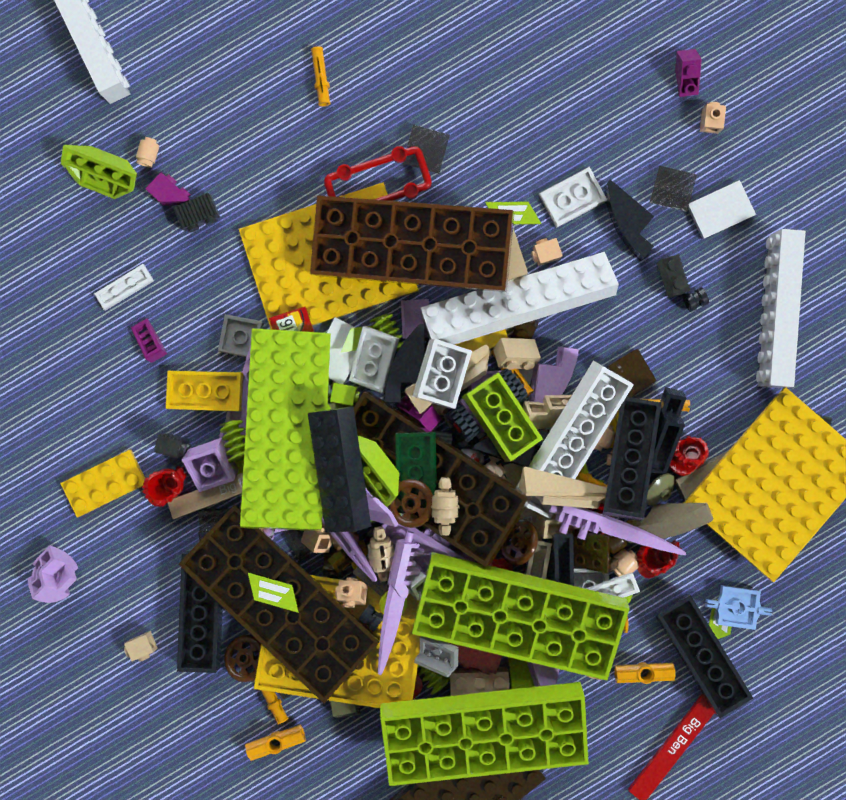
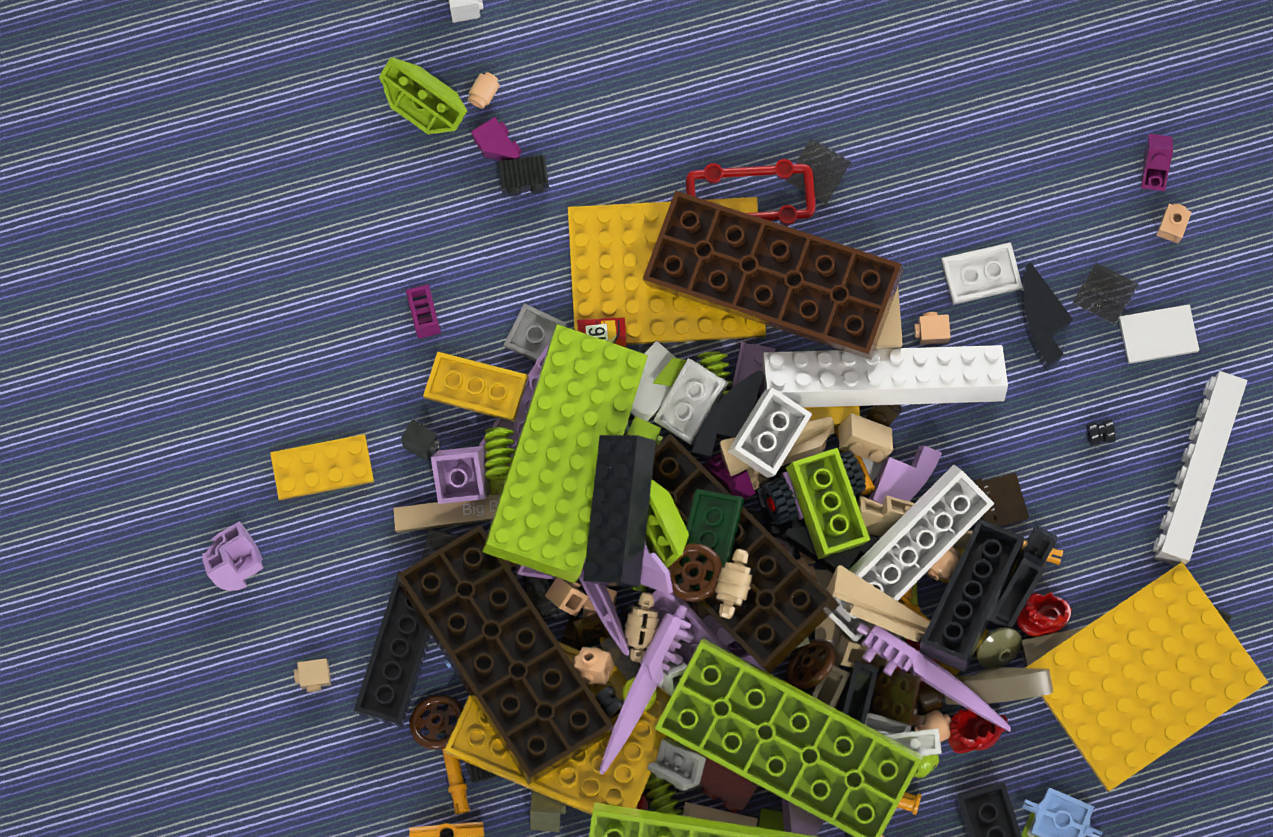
camera: 15 degrees right, 10 degrees down
white tile [94,264,154,311] -> none
red hair [142,466,187,507] -> none
lime sticker [248,573,299,613] -> none
light orange pin [311,46,331,107] -> none
lime sticker [485,202,542,224] -> none
pearl dark grey brick [657,254,691,299] -> none

